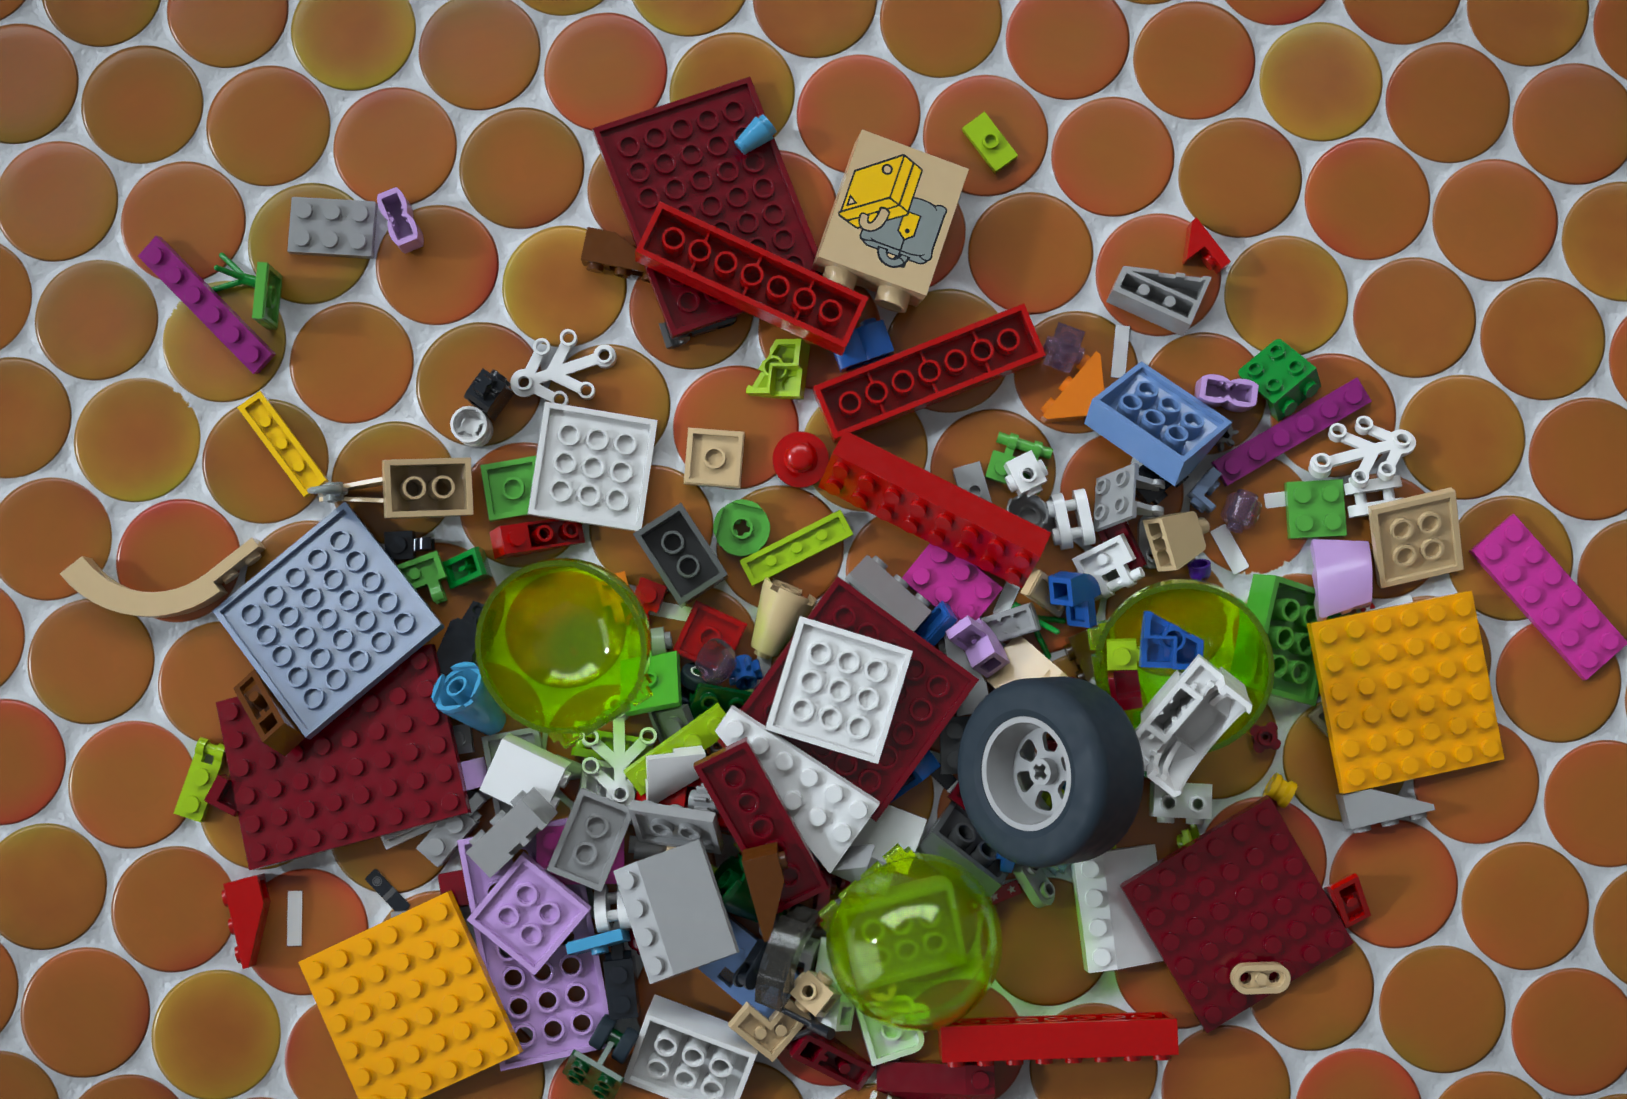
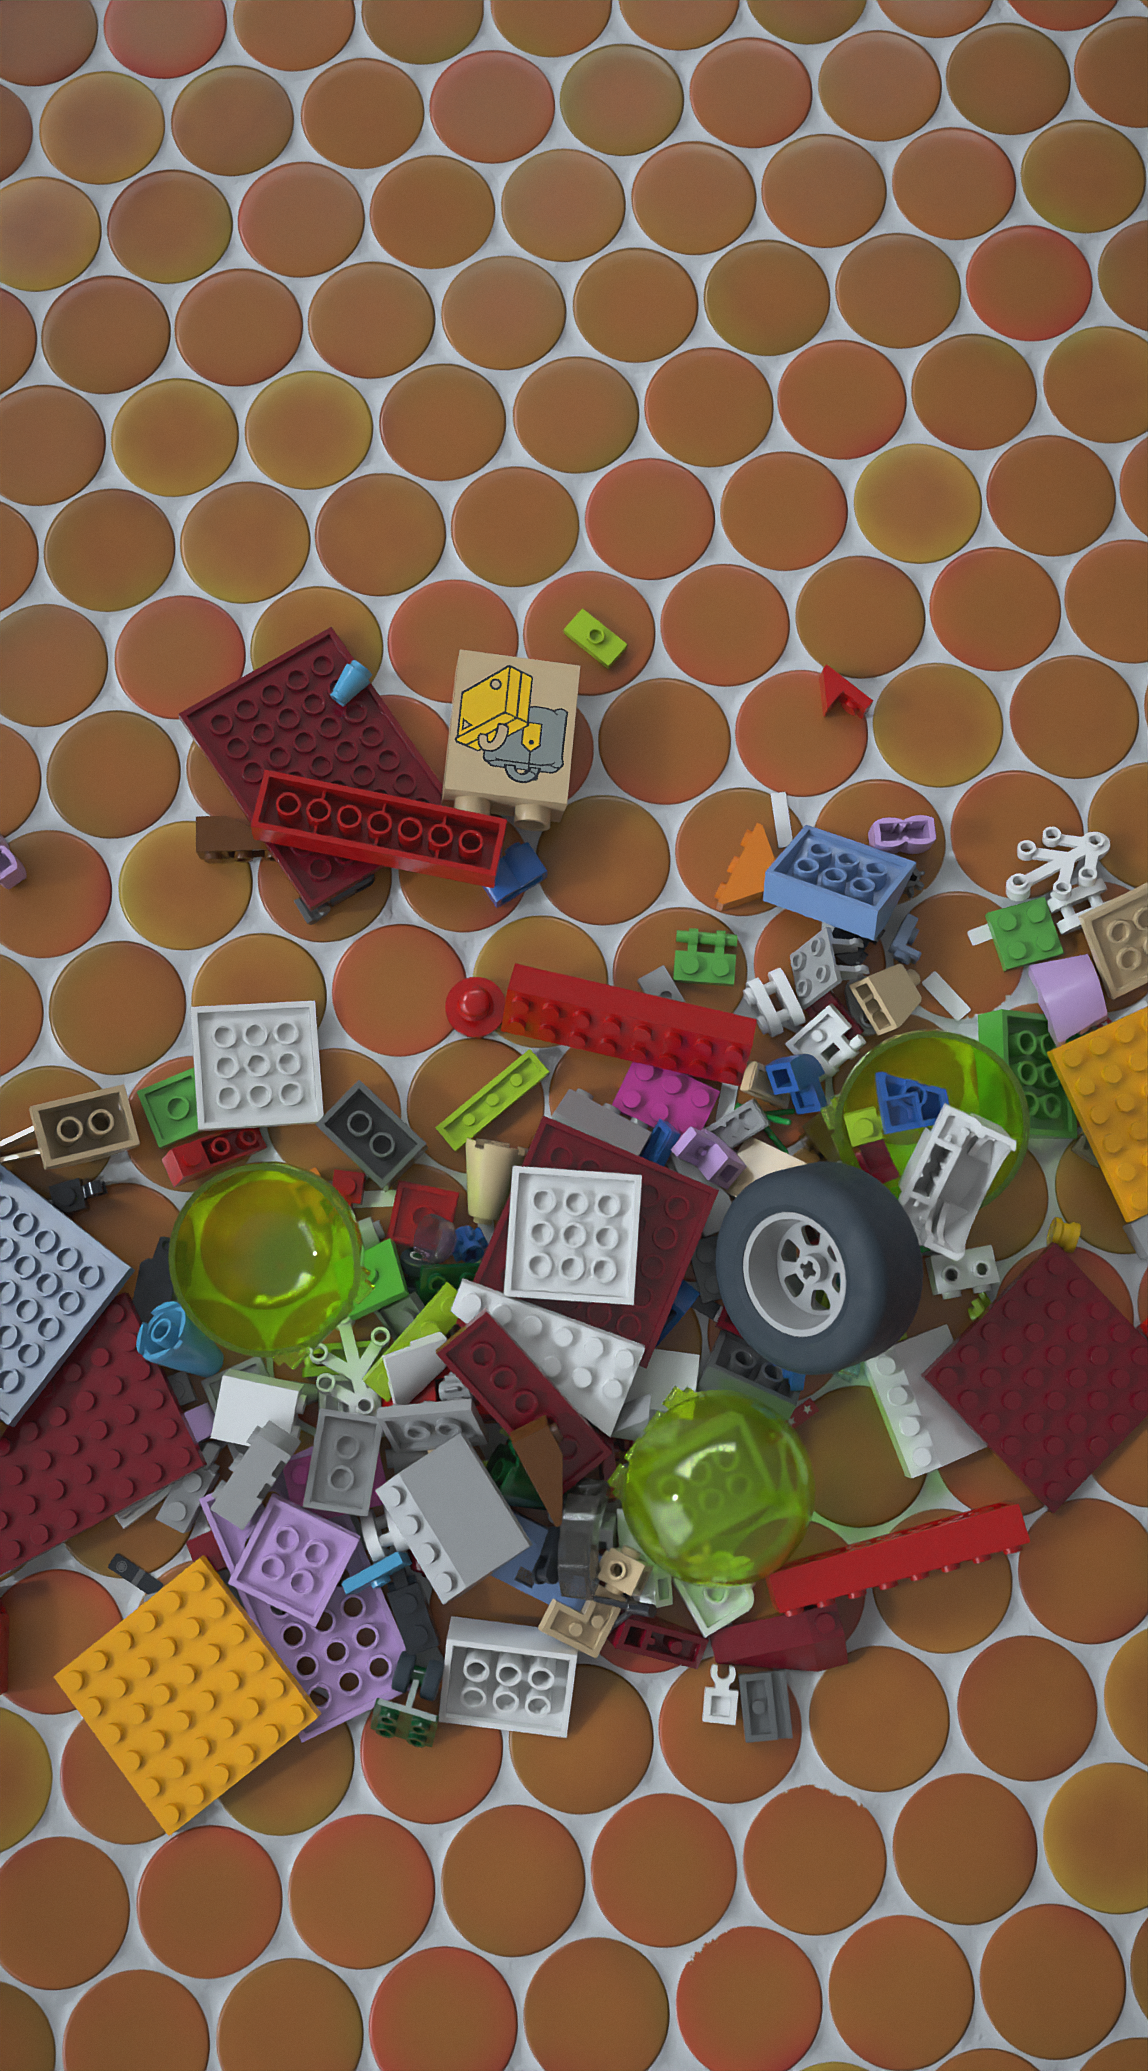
camera: 15 degrees left, 5 degrees down
white sticker [287,891,302,946] -> none
bright green plate [397,550,448,604] -> none
green slope [443,546,493,589] -> none
white wheel [450,406,493,448] -> none
black hinge [464,368,514,421] -> none
white plant [510,329,617,405] -> none
tan plate [684,427,745,489] -> none
bright green plate [713,499,770,557] -> none
lime slope [746,339,810,400] -> none
red brick [813,303,1046,444] -> none
white brick [1003,450,1048,497] -> none
light grey hair [1006,493,1049,529] -> none
light grey plate [1013,863,1055,908] -> none
clear purple brick [1043,322,1085,373] -> none
light grey wedge [1106,266,1212,336] -> none
dark purple hinge [1188,559,1211,582] -> none
magenta plate [1211,378,1372,487] -> none
clear purple head [1220,489,1262,533] -> none
tan plate [1230,962,1291,994] -> none
green bracket [1238,339,1321,422] -> none
dark red plate [1249,722,1281,753] -> none

